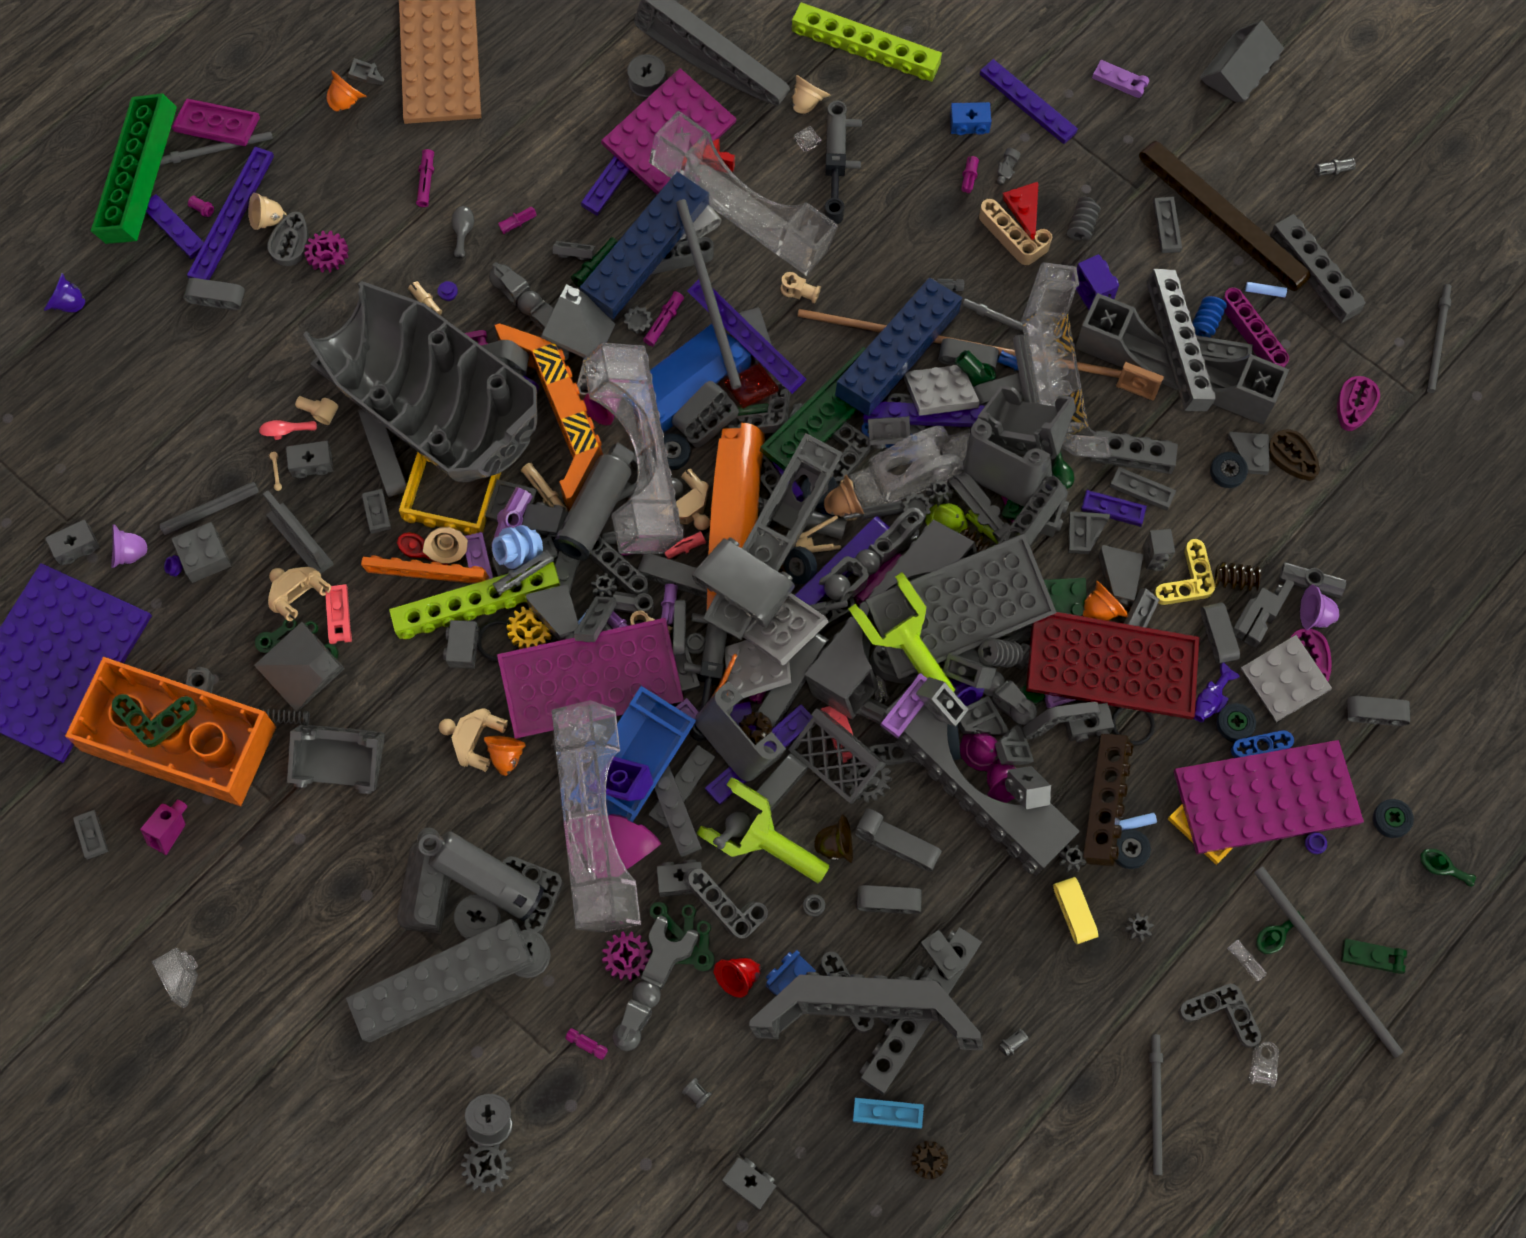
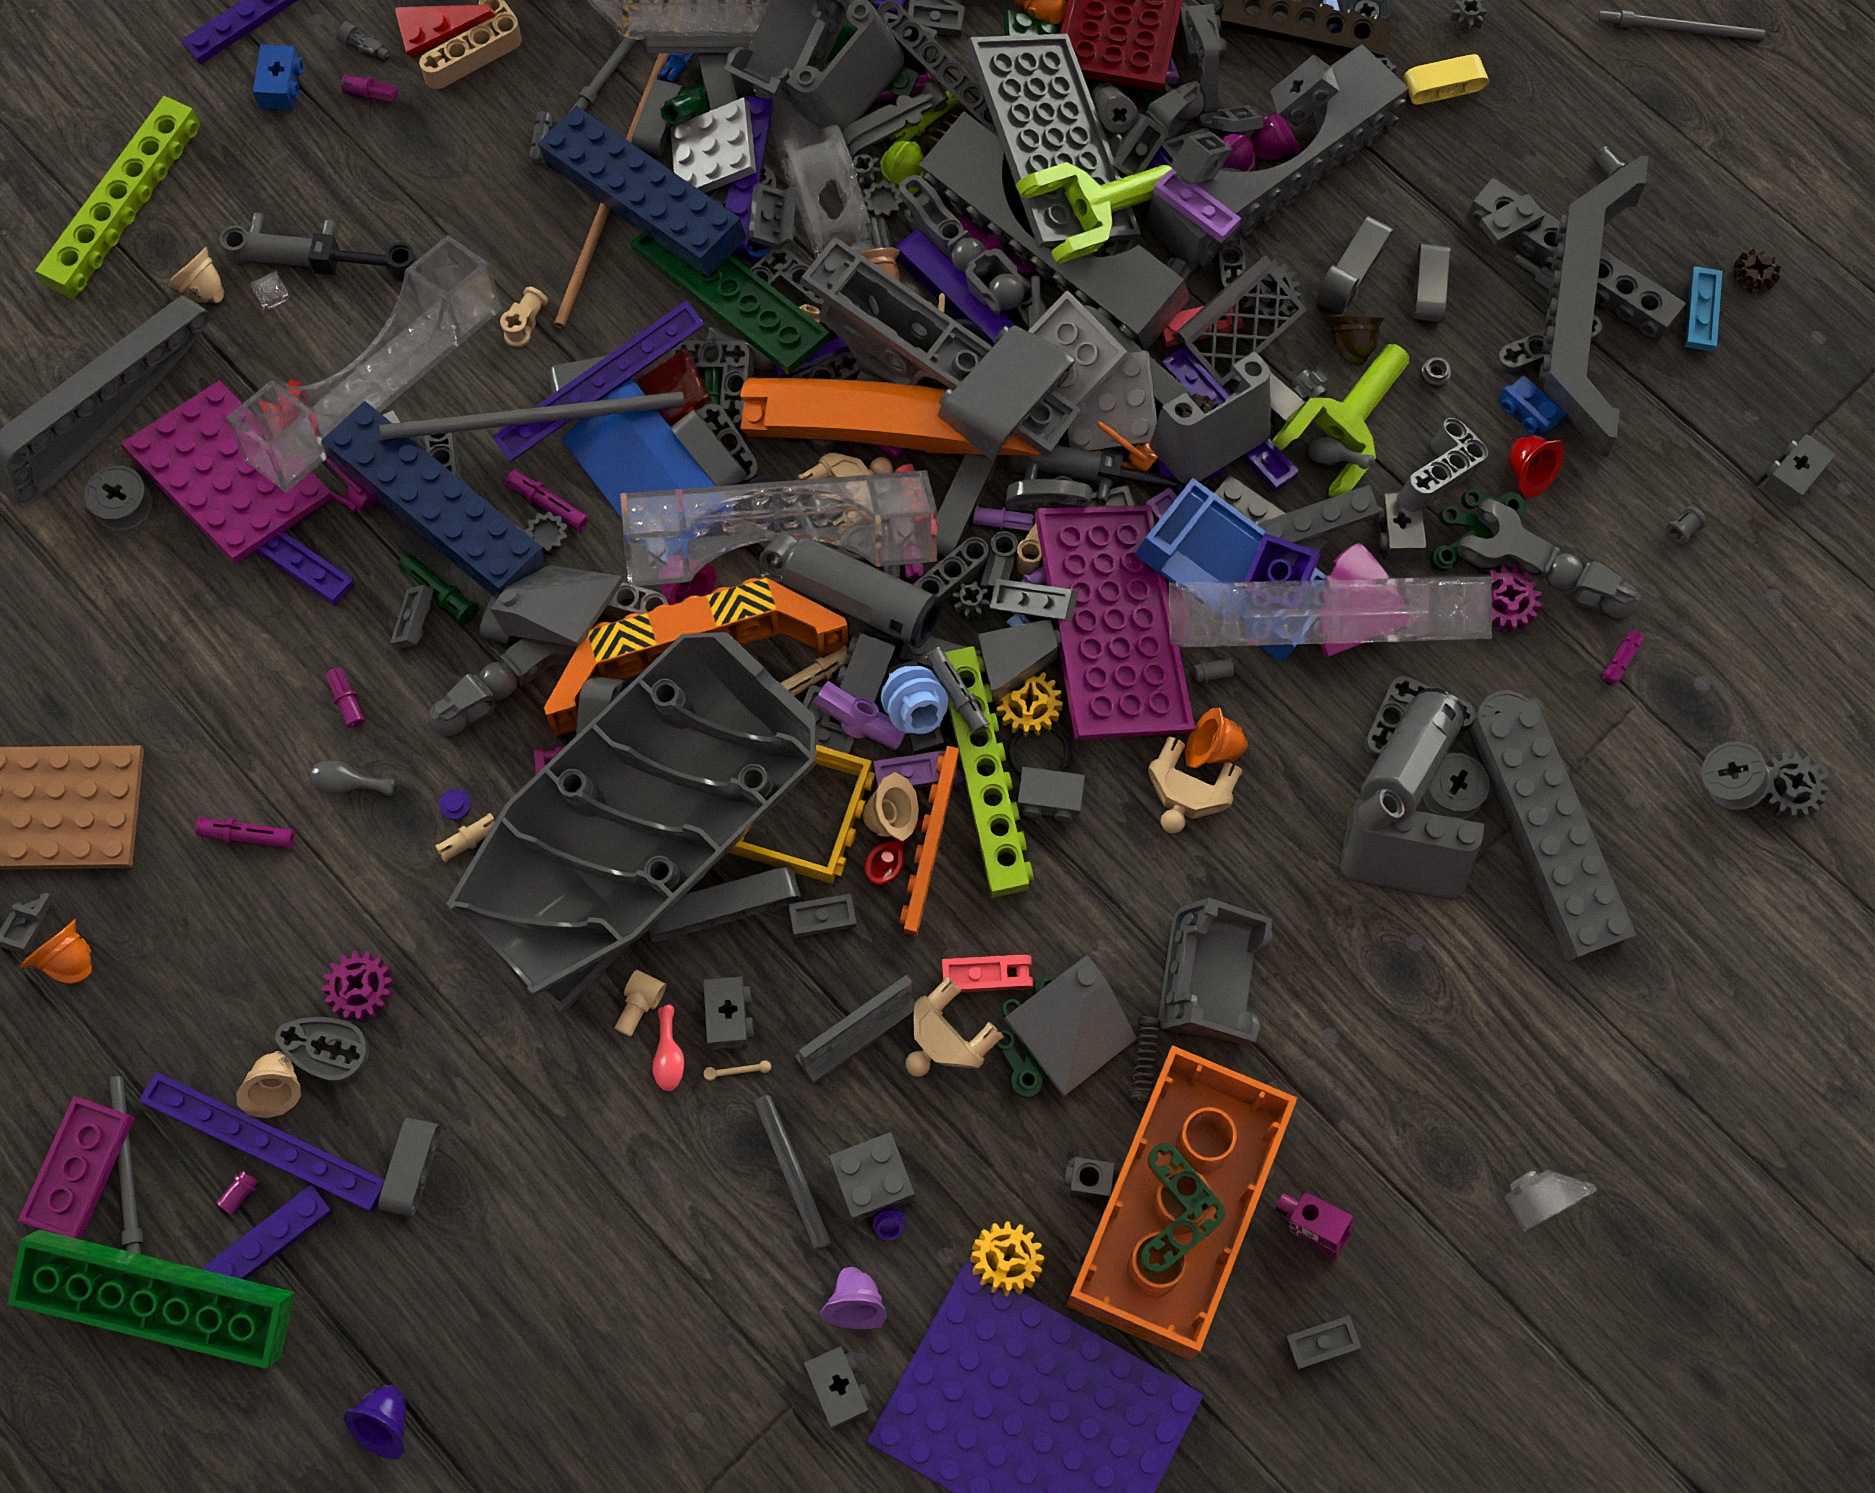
camera: 85 degrees left, 0 degrees up
none -> yellow gear [970,1222,1044,1296]
none -> dark grey gear [1291,369,1328,402]

